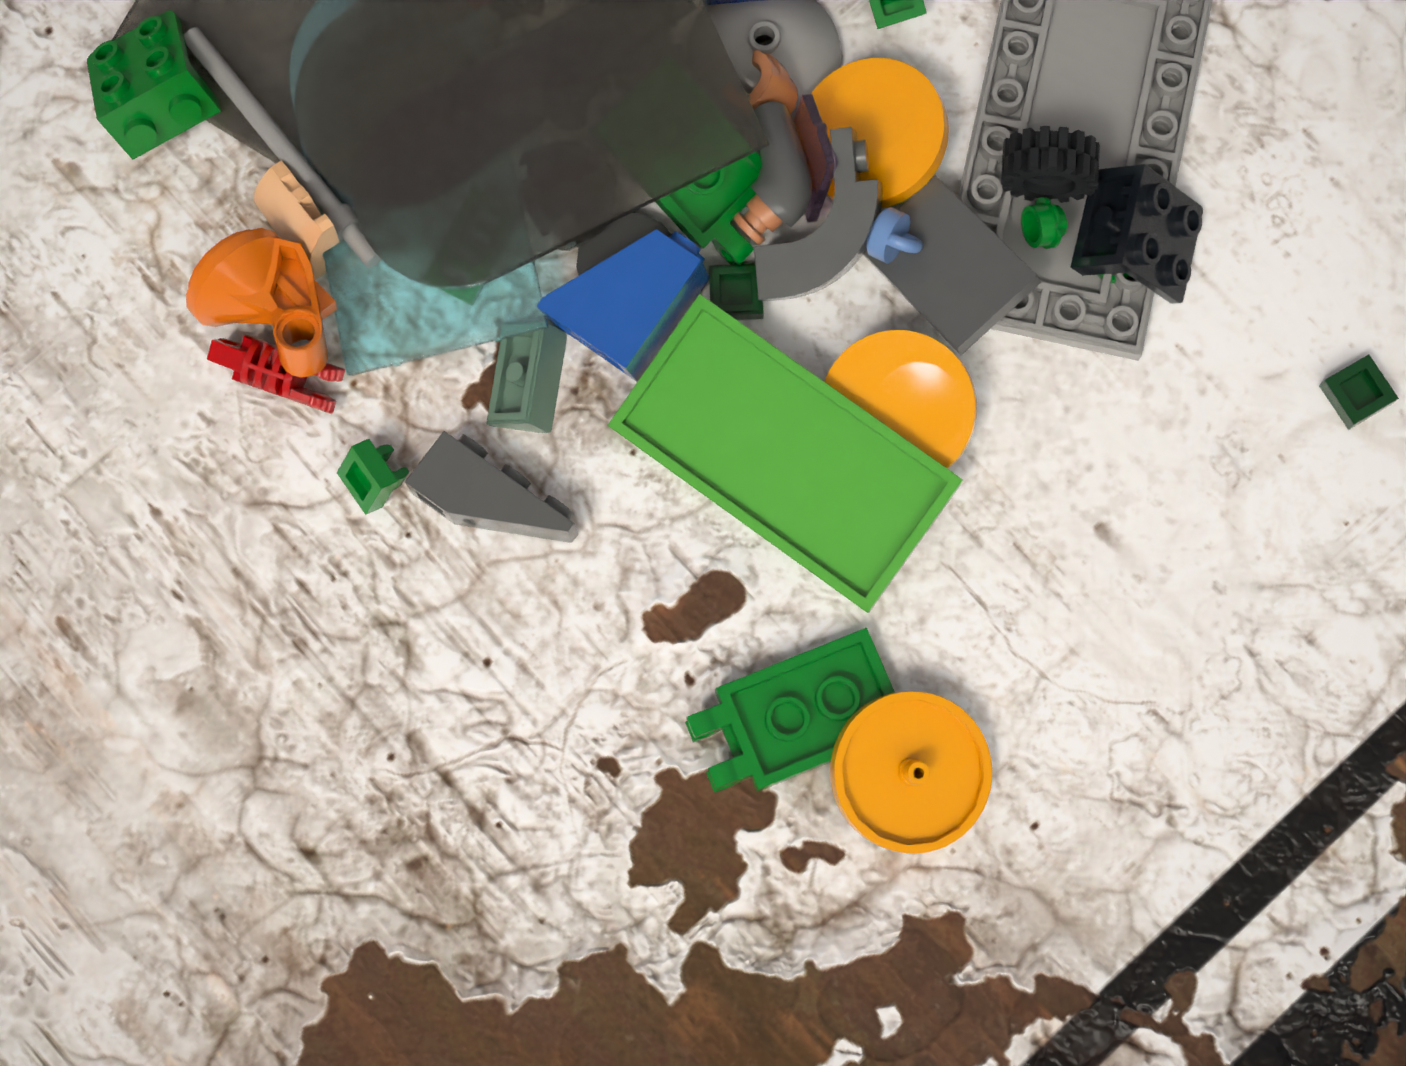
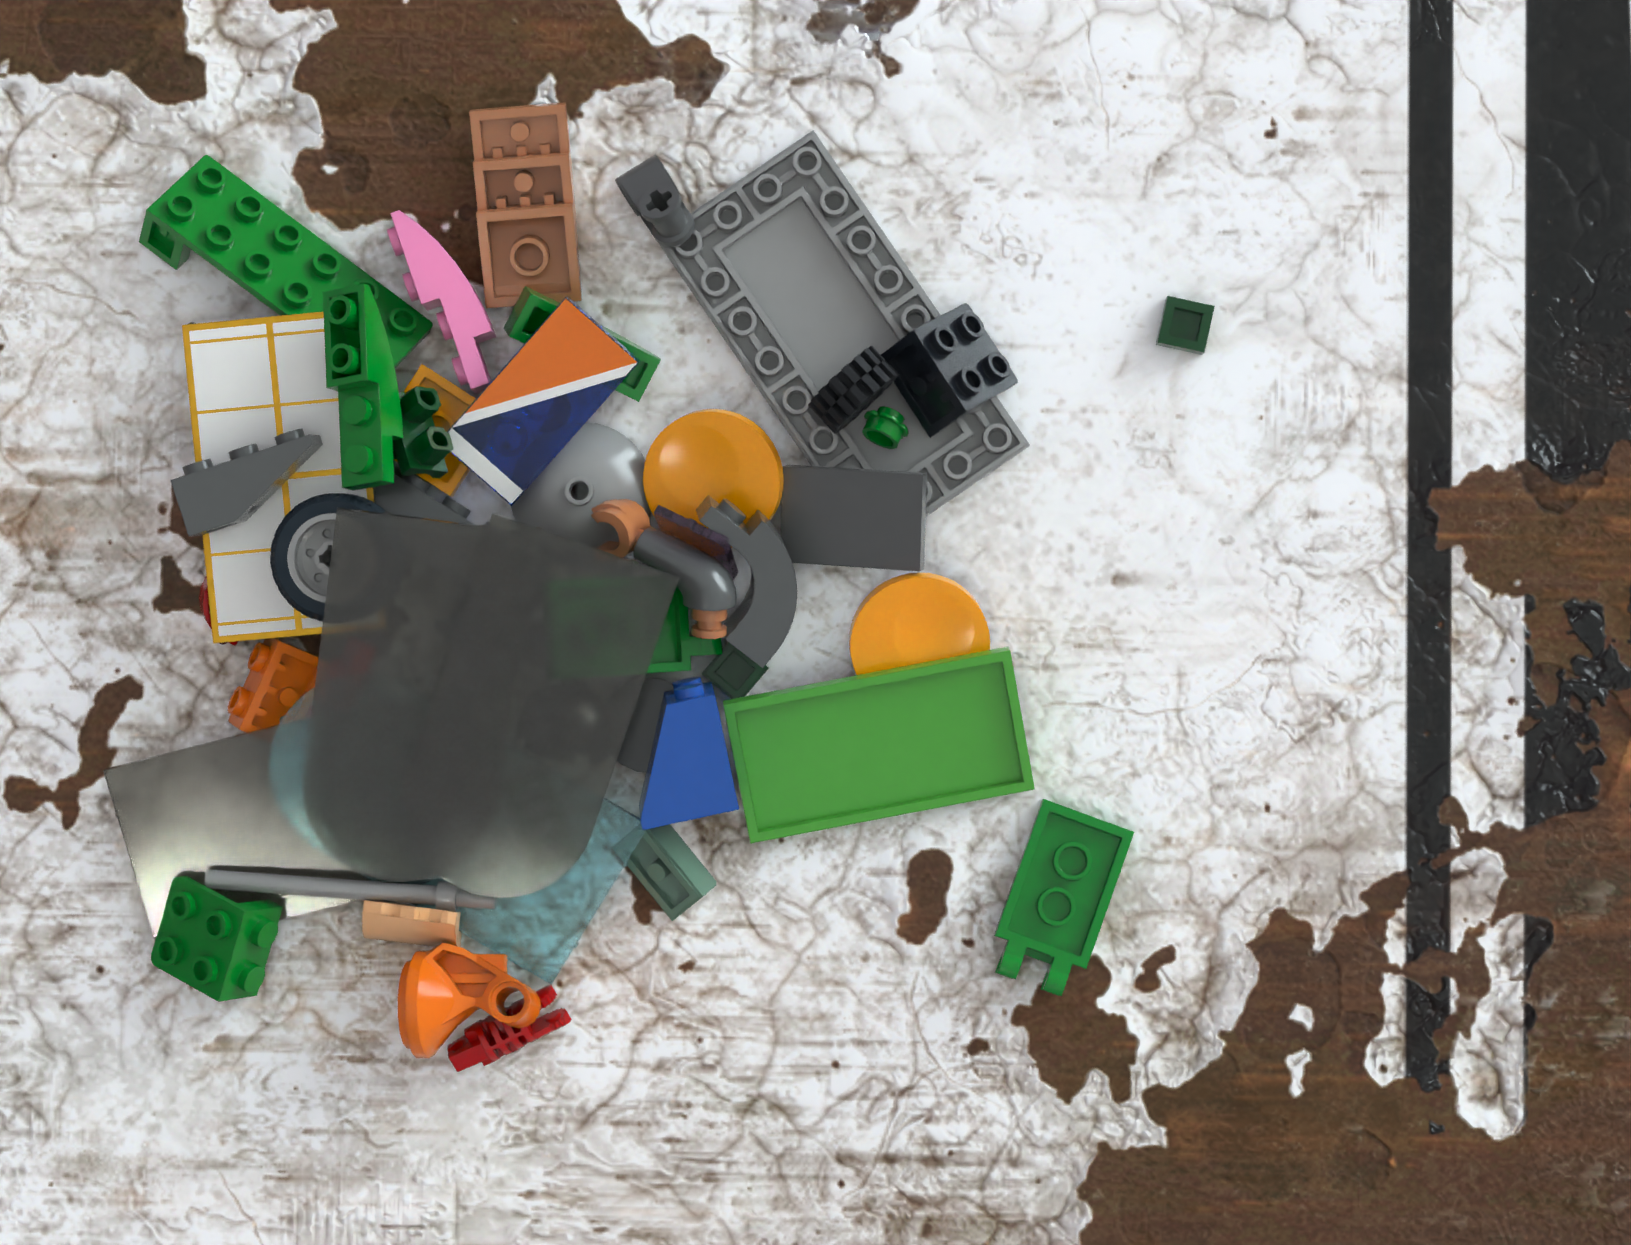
camera: 50 degrees left, 10 degrees up
green tile [336,439,409,515] -> none
dark grey slope [405,431,578,543] -> none
light orange piece [830,691,992,854] -> none
medium blue tile [866,207,923,264] -> none

